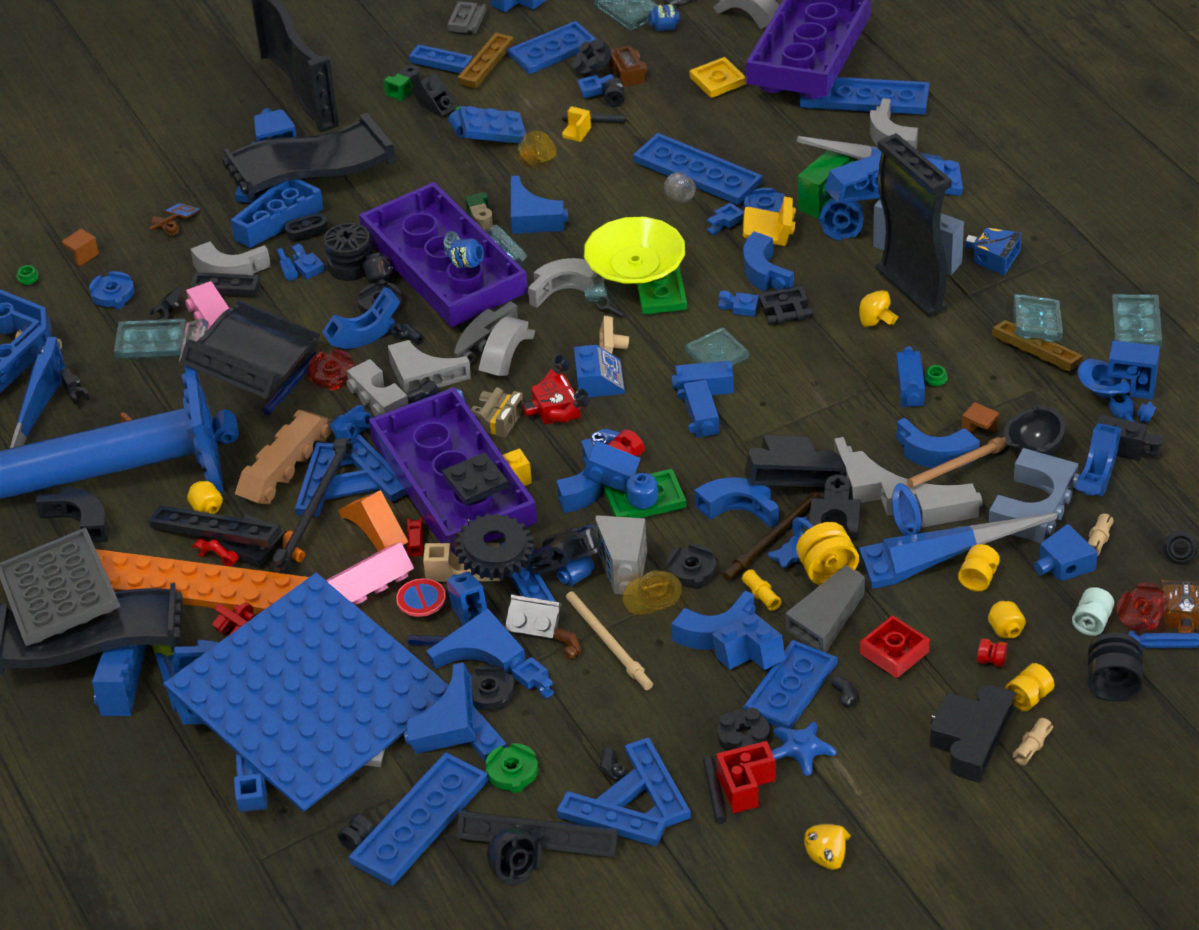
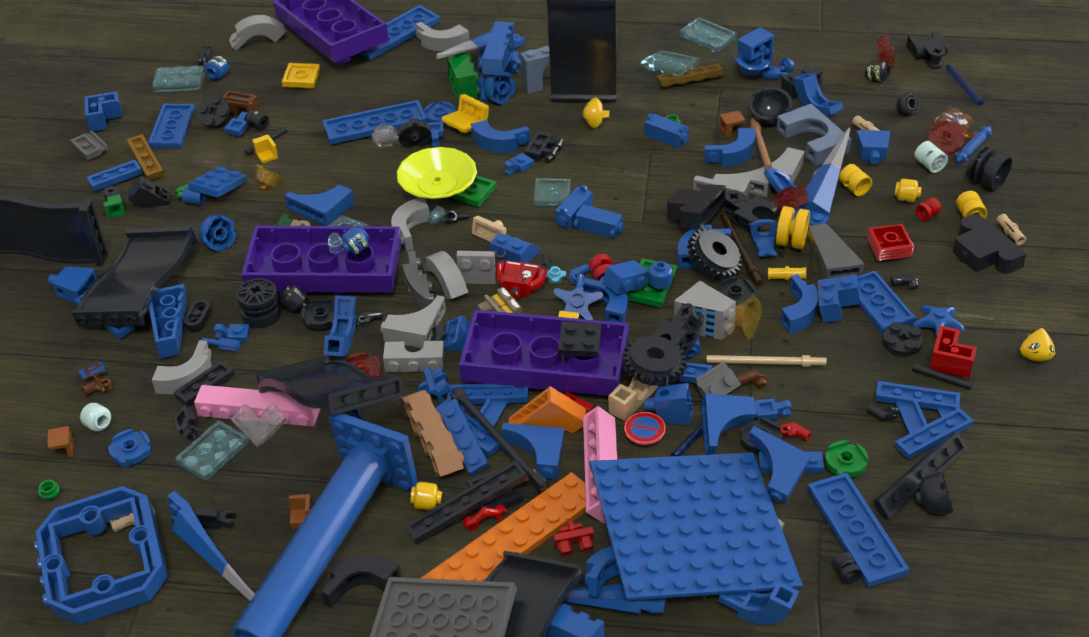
camera: 55 degrees left, 0 degrees up
none -> light aqua head [80,403,111,432]
none -> blue cylinder [199,215,236,251]
none -> black plate [397,118,431,148]
none -> blue plate [438,399,490,476]
none -> light grey plate [456,251,497,284]
none -> blue arch [502,423,565,479]
none -> medium azure plate [546,266,566,284]
none -> blue animal [554,274,603,320]
none -> gear [687,228,742,280]
none -> clear red plate [772,184,809,212]
none -> red arm [780,423,812,441]

